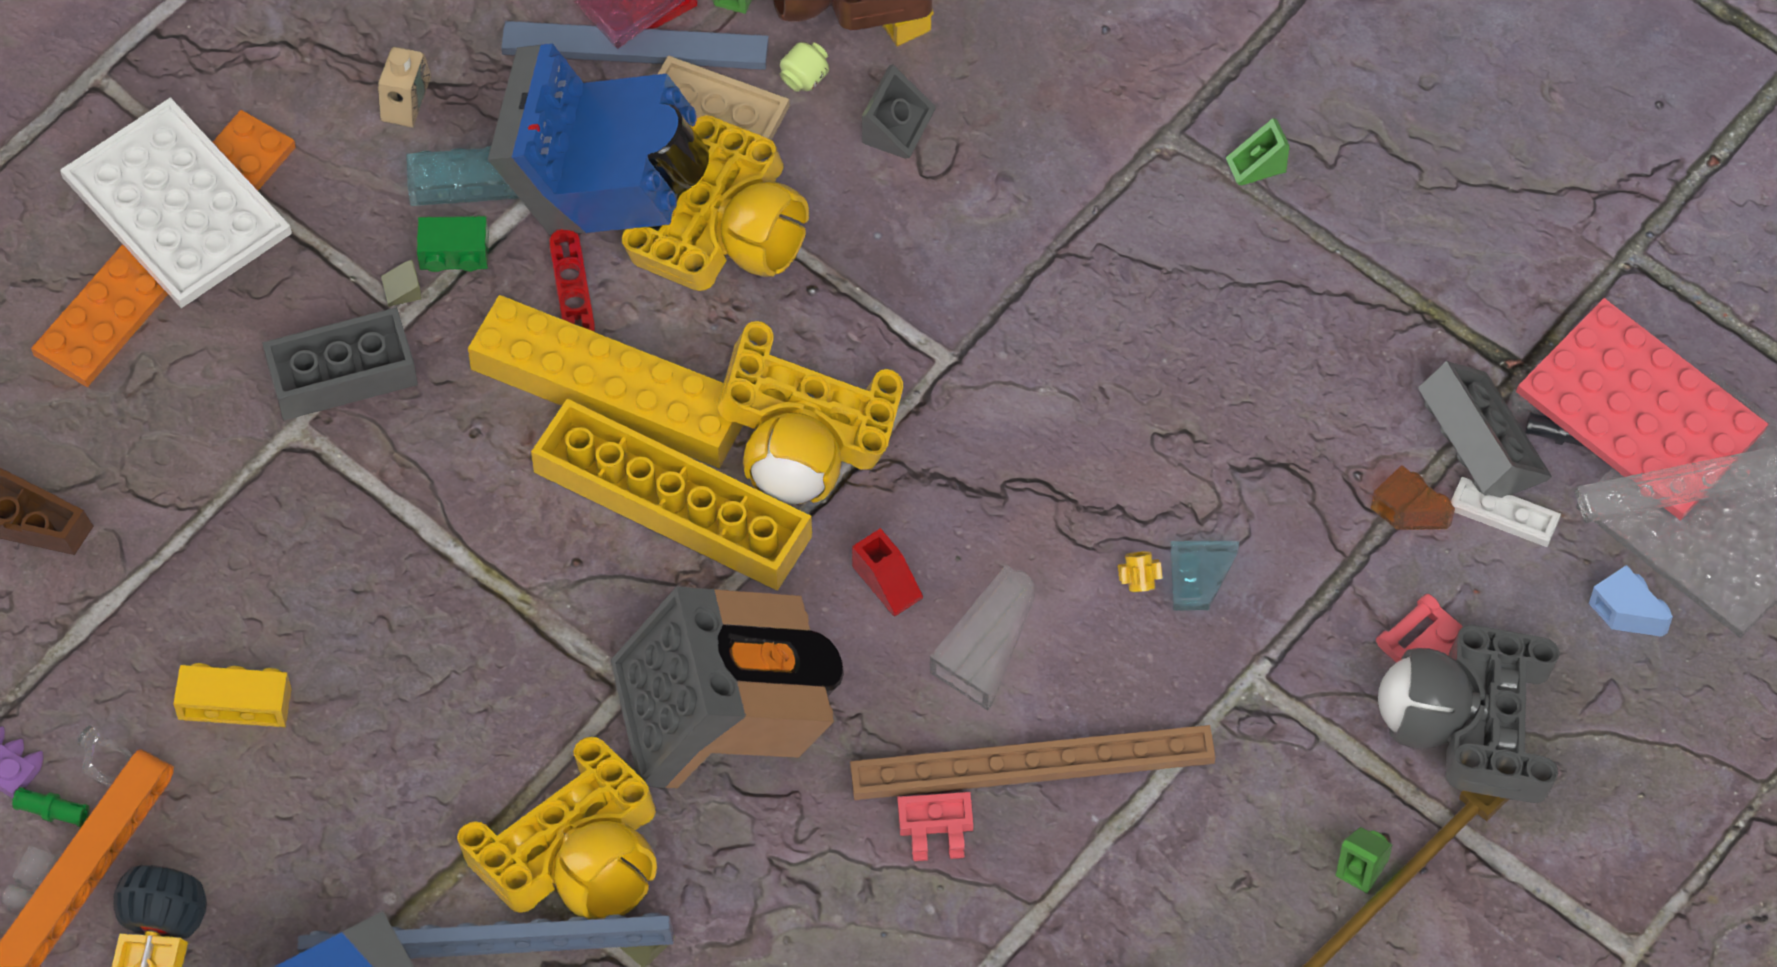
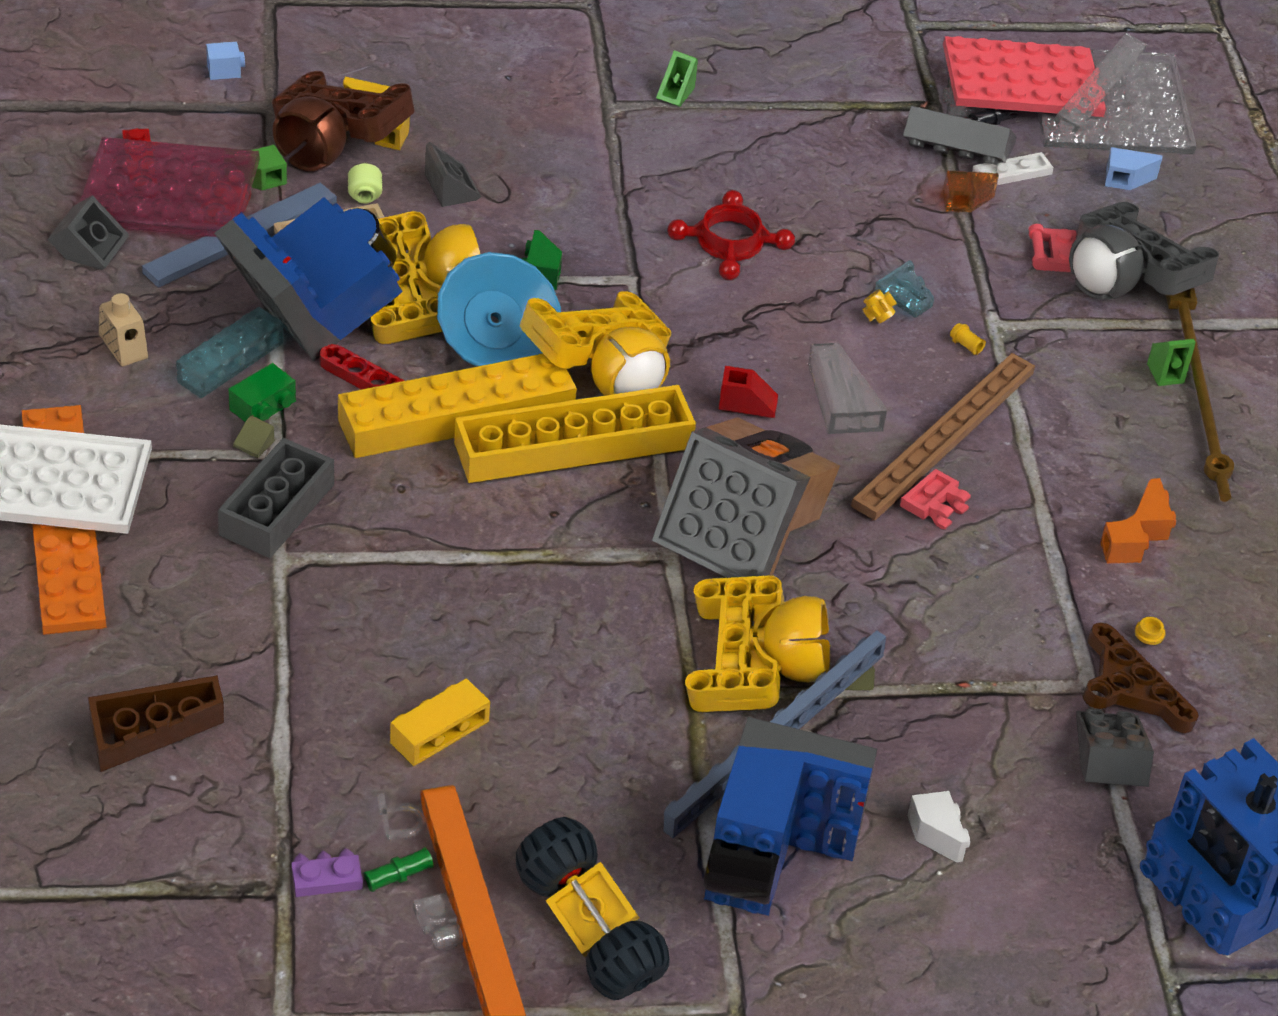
camera: 50 degrees left, 15 degrees down
none -> dark azure dish [437,252,561,367]
none -> green slope [522,230,562,290]
none -> red piece [667,190,795,280]
none -> yellow pin [950,323,986,355]

